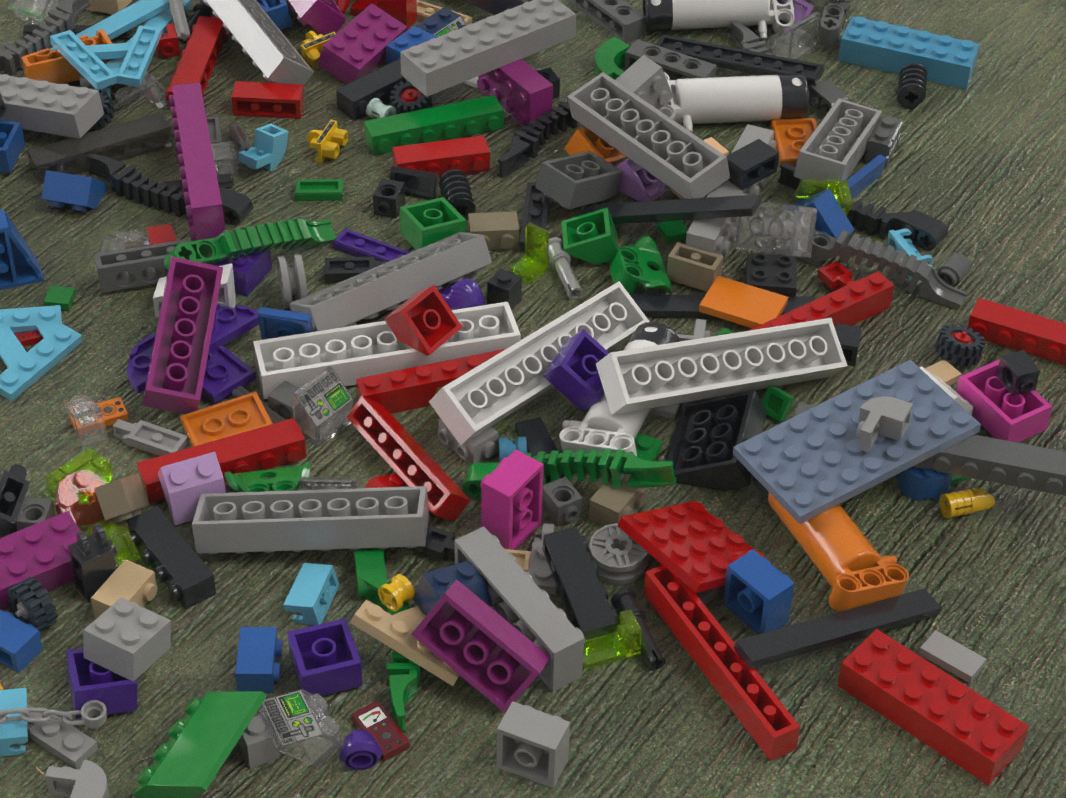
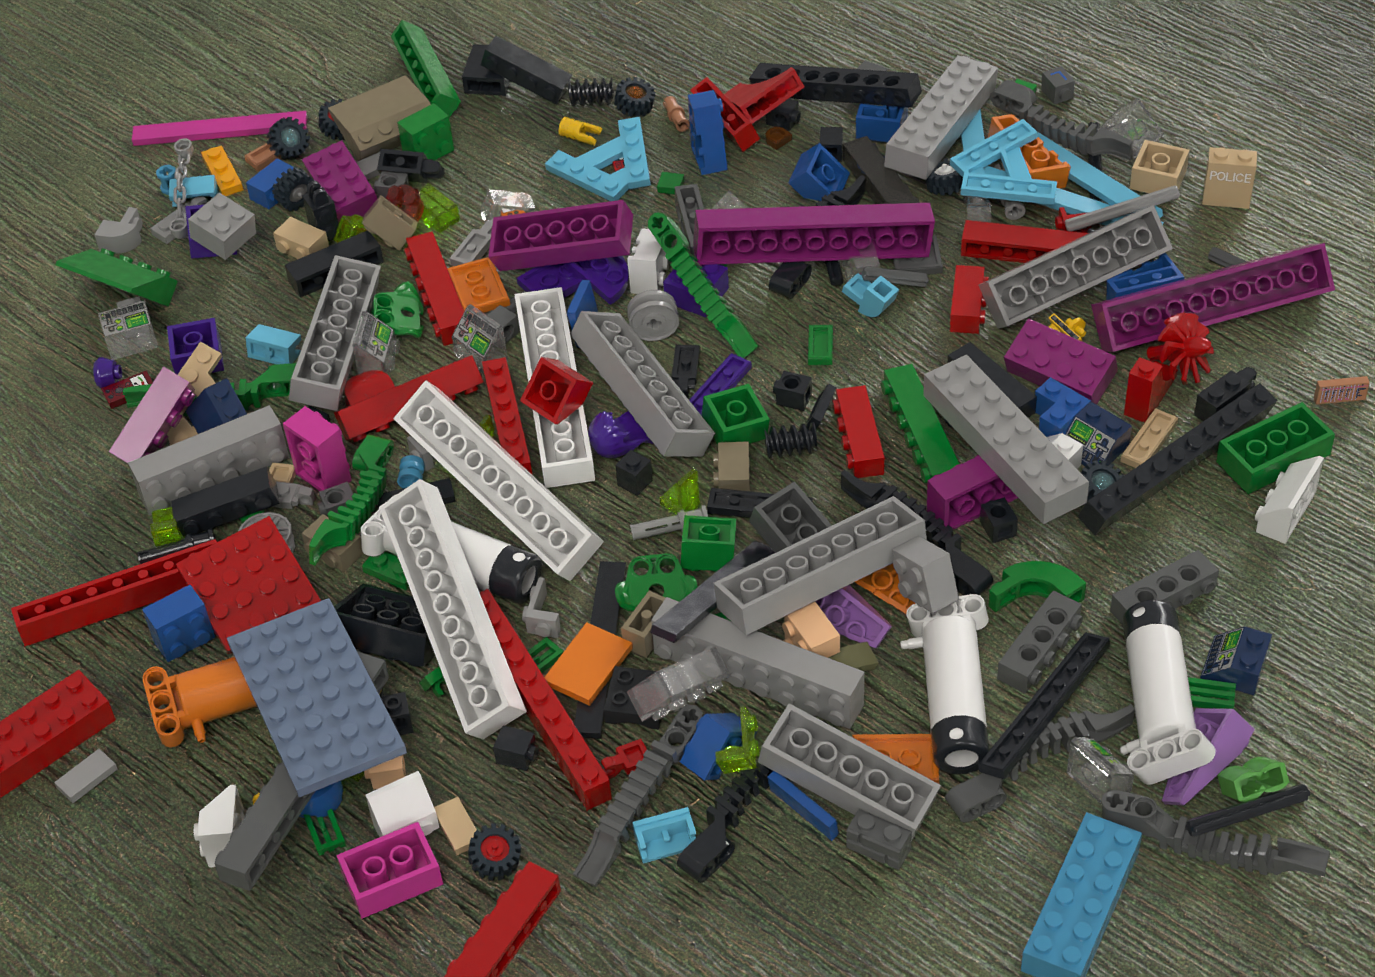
camera: 100 degrees right, 5 degrees up
lavender slope [158,452,226,526] -> none
blue brick [235,627,283,693] -> none
yellow hips [307,120,348,163] -> none
yellow wheel [378,574,415,612] -> none
light grey brick [496,701,570,788] -> none
dark purple brick [543,329,609,411] -> none
black brick [726,139,779,190] -> none
black tile [734,588,942,669] -> none
light grey brick [856,396,913,453] -> none
black piece [897,63,928,109] -> none
dark grey brick [938,253,972,287] -> none
black brick [996,350,1040,396] -> none
none -> white slope [194,785,246,867]
none -> black brick [820,127,843,162]

